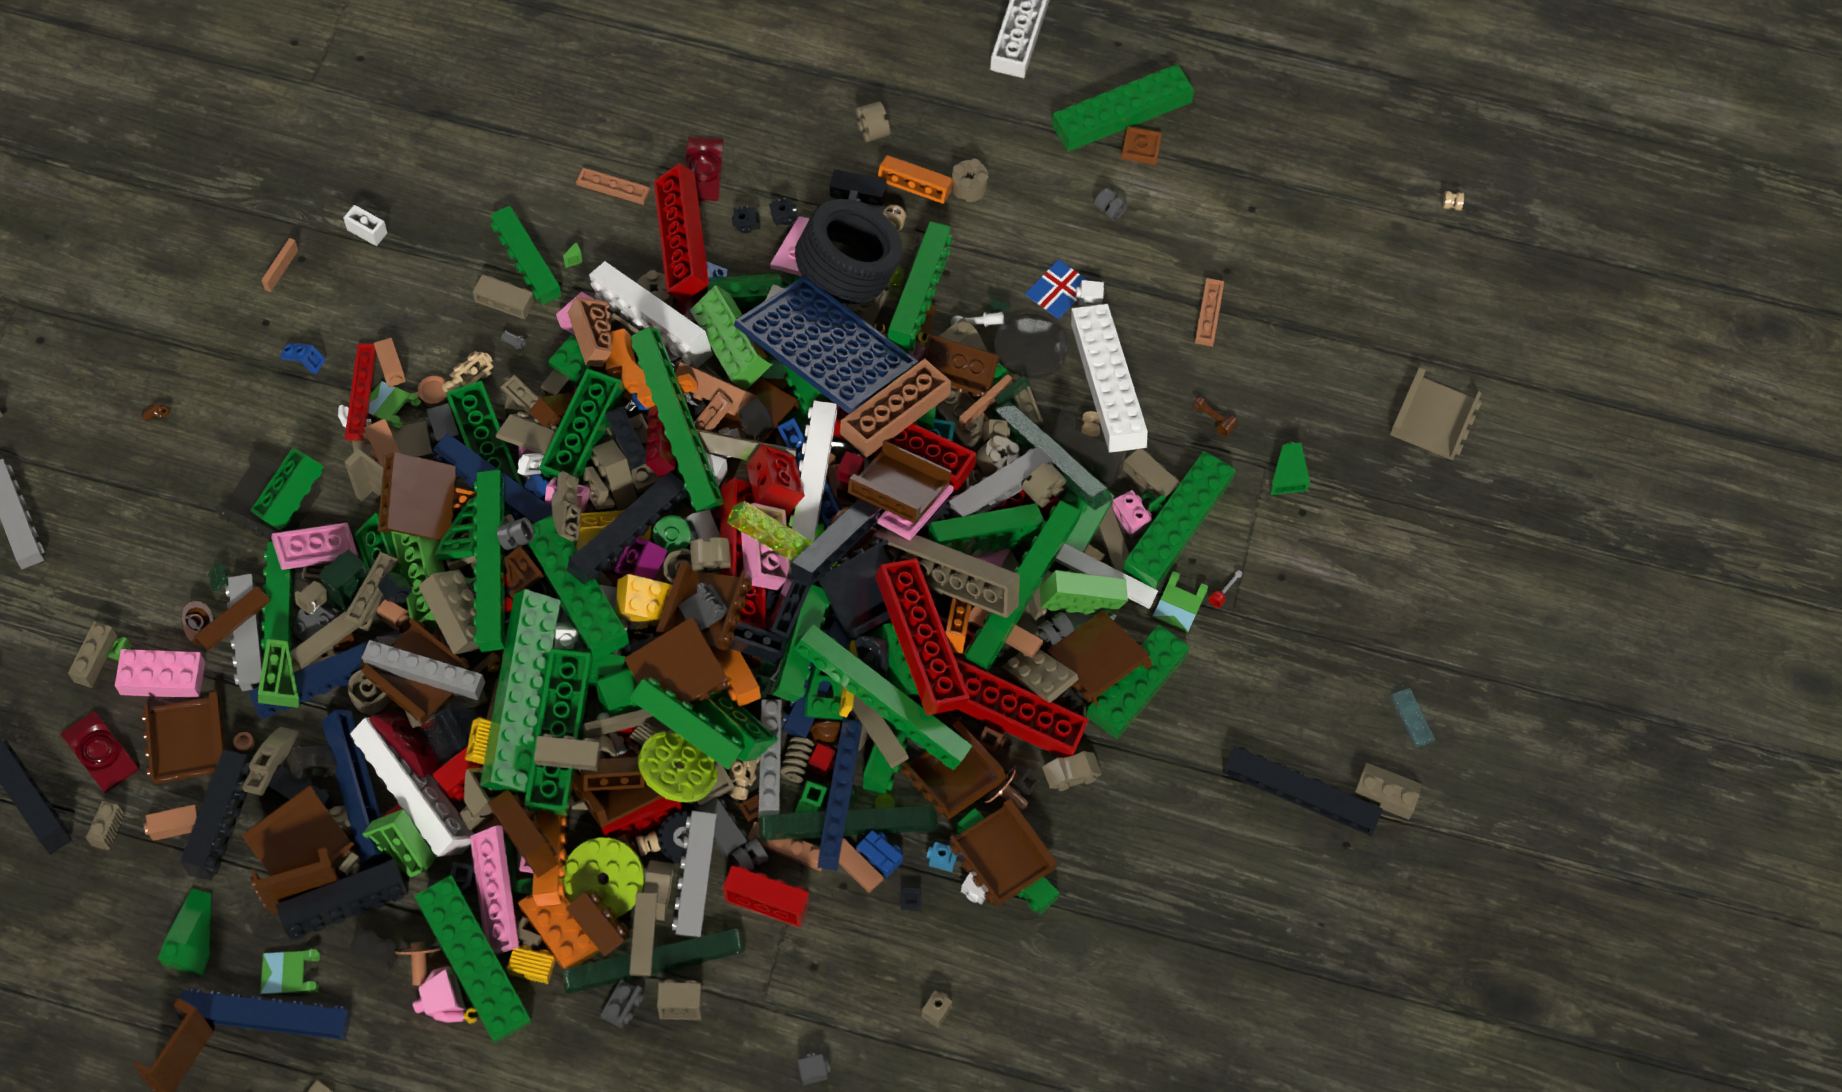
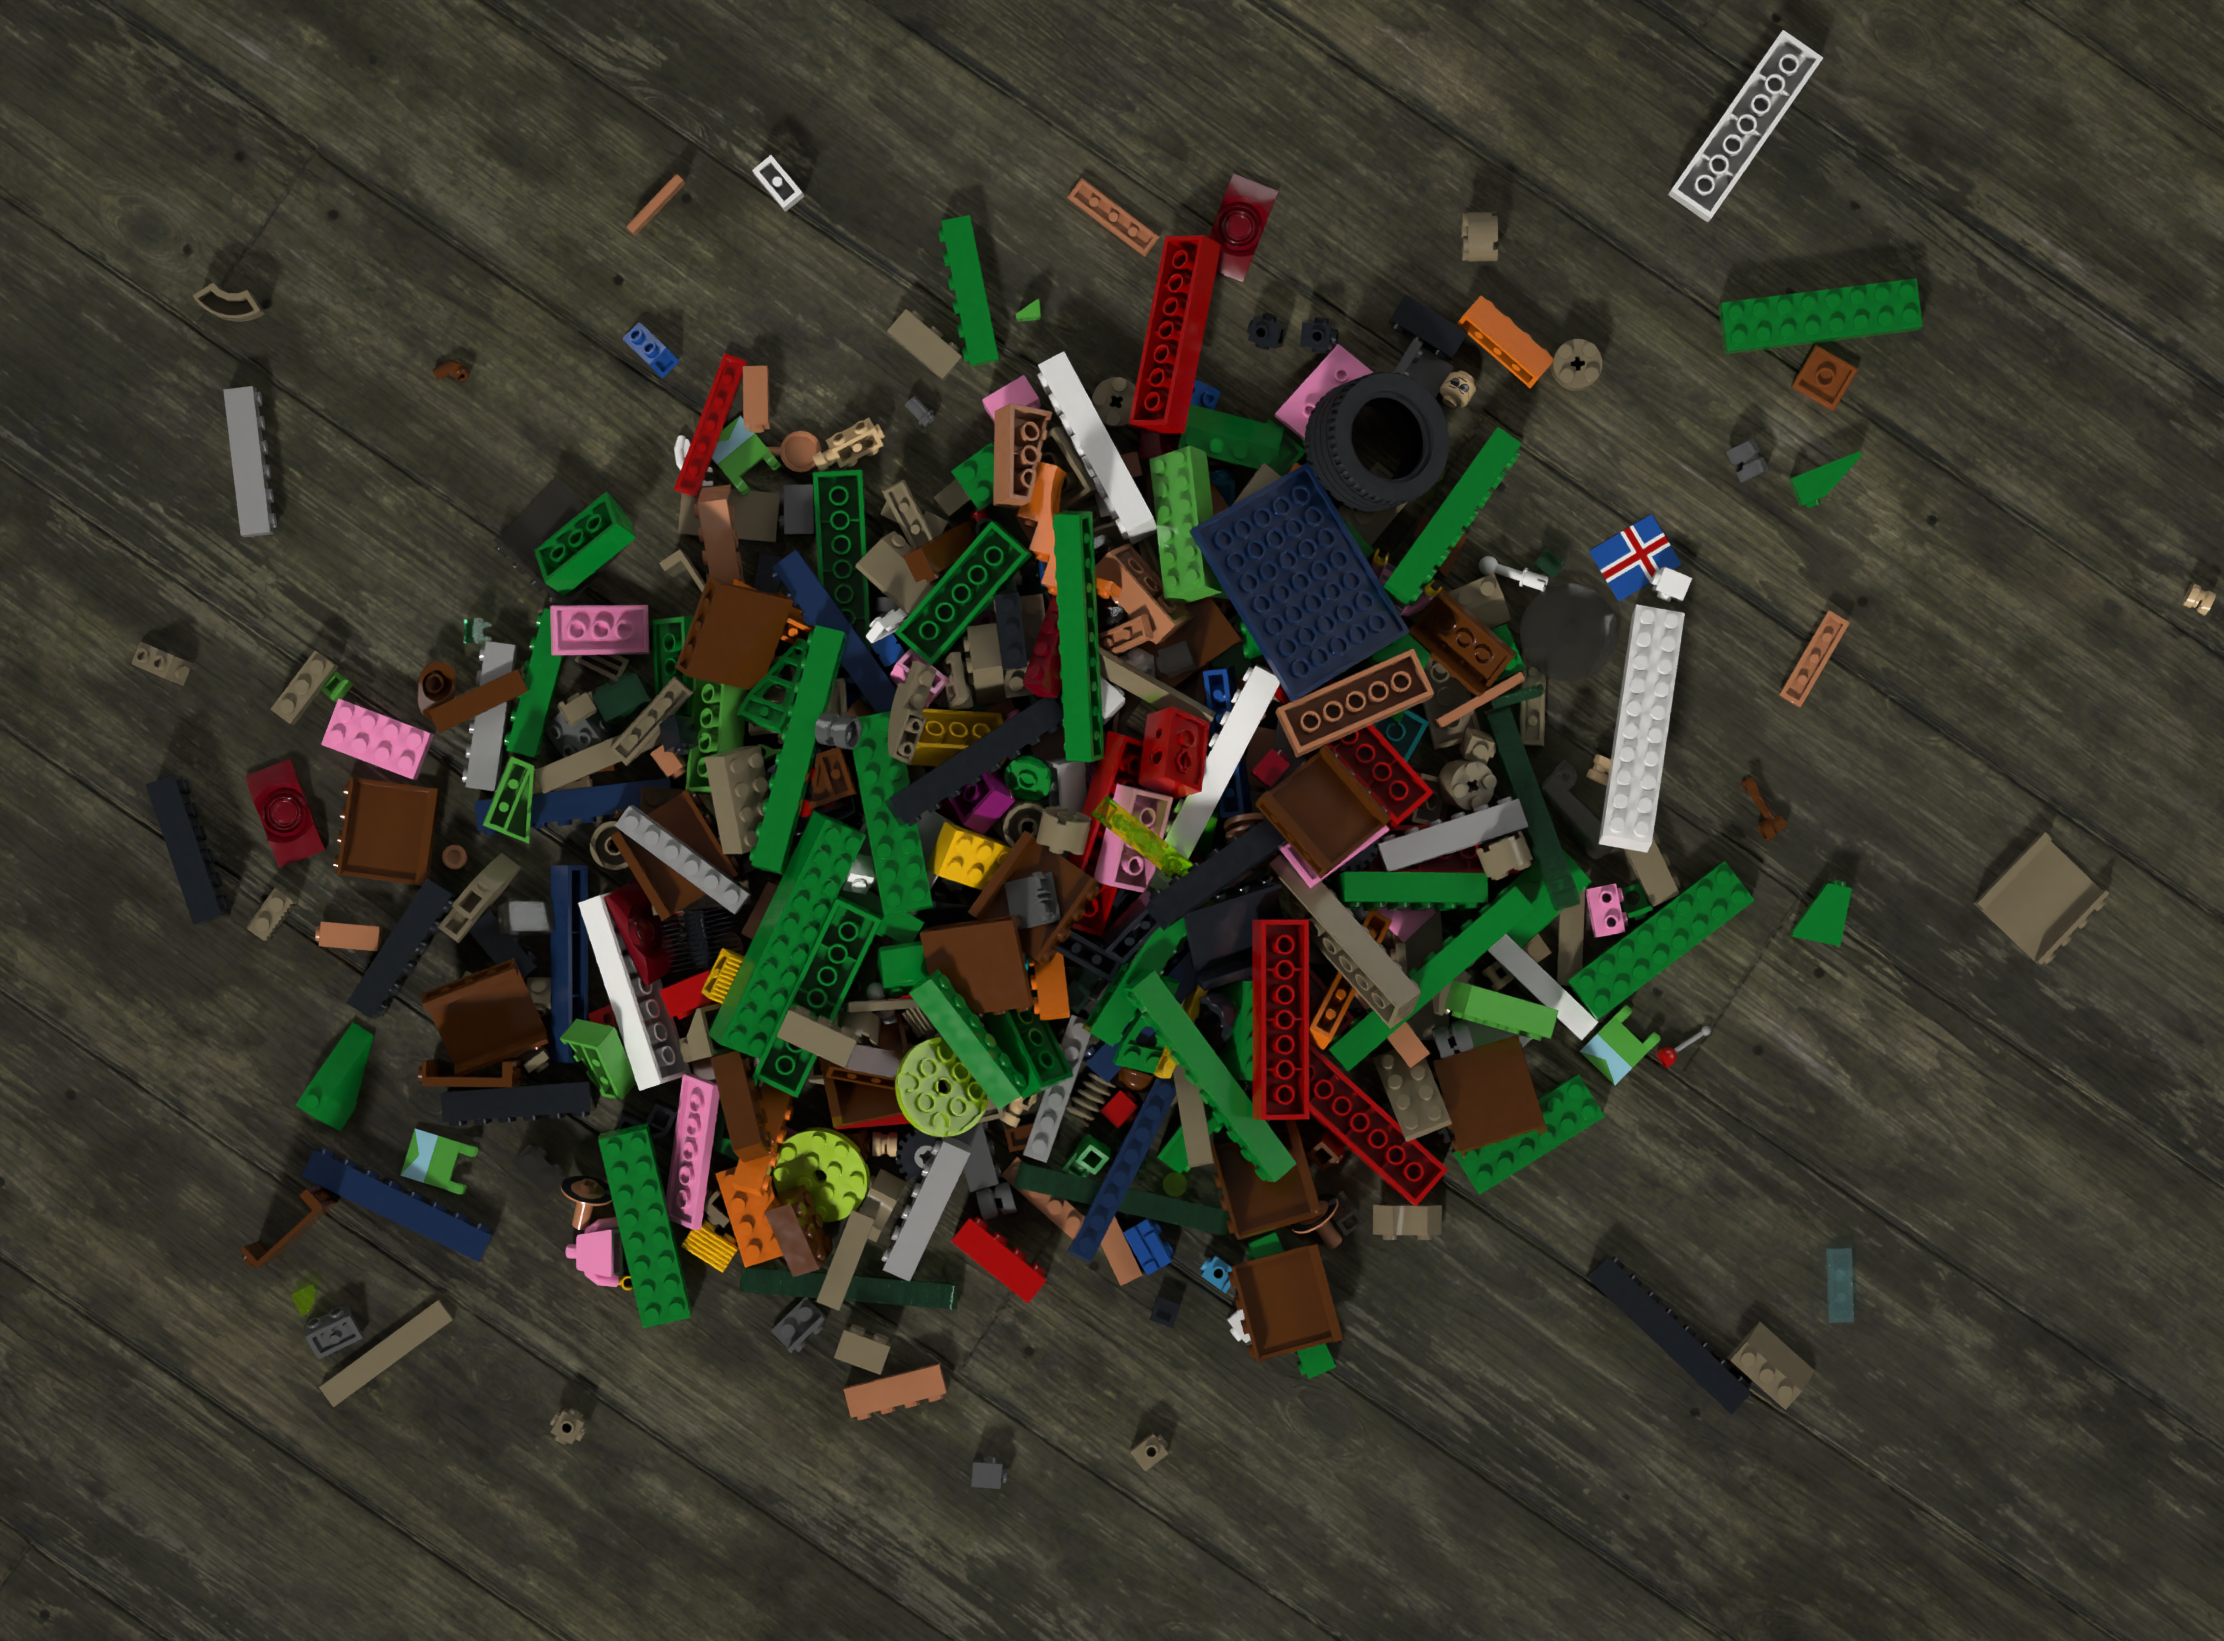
camera: 25 degrees right, 25 degrees up
none -> nougat brick [844,1363,947,1420]
none -> green slope [1789,451,1862,509]

